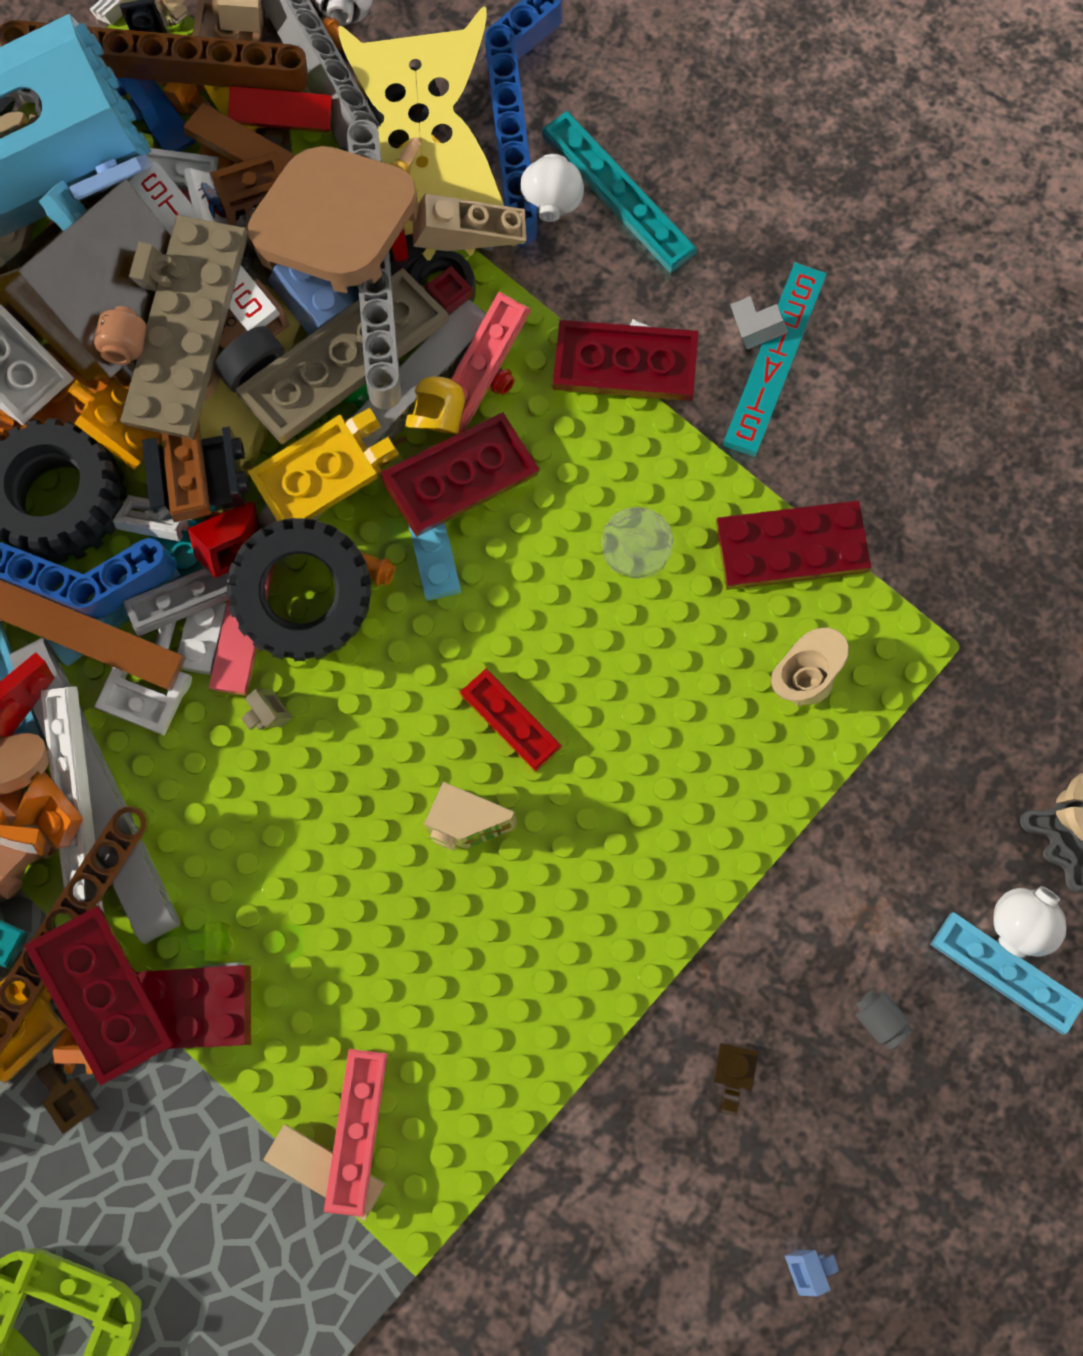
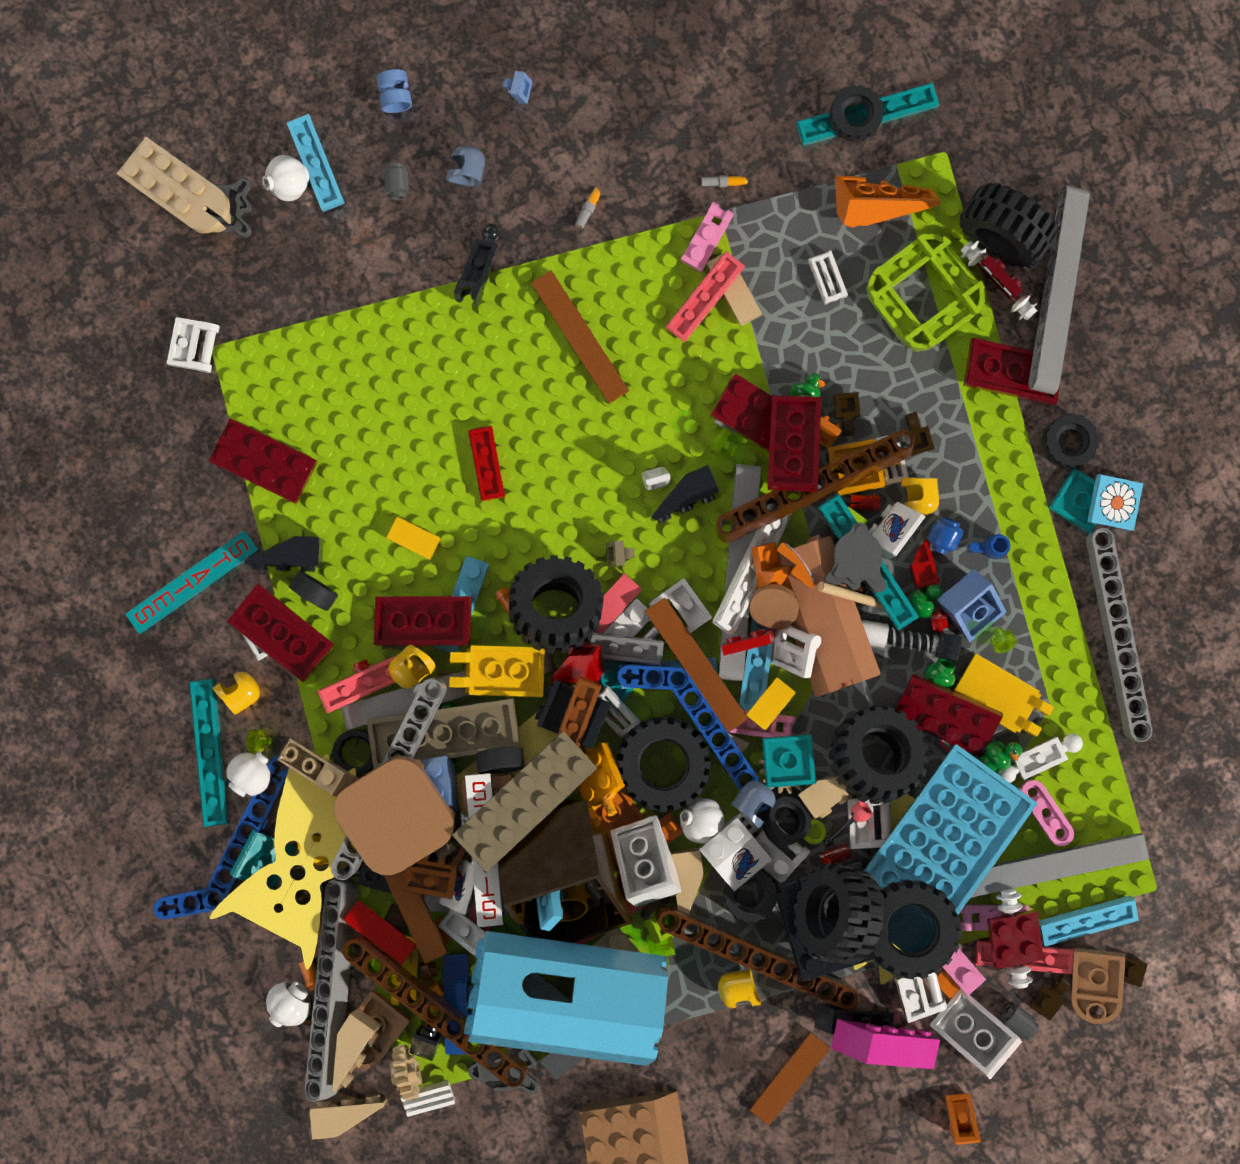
camera: 155 degrees left, 10 degrees up
light blue plate [69,154,152,200] -> none
nougat head [94,306,147,365] -> none
dark tan tile [129,241,177,292] -> none
light nougat piece [390,137,421,175] -> none
dark red tile [424,266,474,315] -> none
tan slope [424,782,517,851] -> none
clear tile [601,507,674,579] -> none
dark brown plate [712,1043,759,1116] -> none
light grey piece [730,296,788,349] -> none
tan piece [771,627,849,707] -> none
none -> white plate [167,317,220,373]
none -> yellow helmet [212,672,260,715]
none -> teal tile [230,830,296,890]
none -> black slope [245,536,323,572]
none -> clear neon green tile [246,729,271,754]
none -> black tyre [289,571,338,611]
none -> medium blue wheel [376,69,412,113]
none -> yellow tile [386,517,441,560]
none -> sand blue helmet [446,145,485,187]
none -> black plate [454,224,500,307]
none -> dark orange tile [531,270,629,404]
none -> light grey piece [575,187,601,229]
none -> white slope [642,467,670,491]
none -> black slope [651,465,720,524]
none -> bright pink plate [681,202,734,273]
none -> light grey piece [701,175,747,187]
none -> green animal [789,373,825,397]
none -> white tile [808,251,848,305]

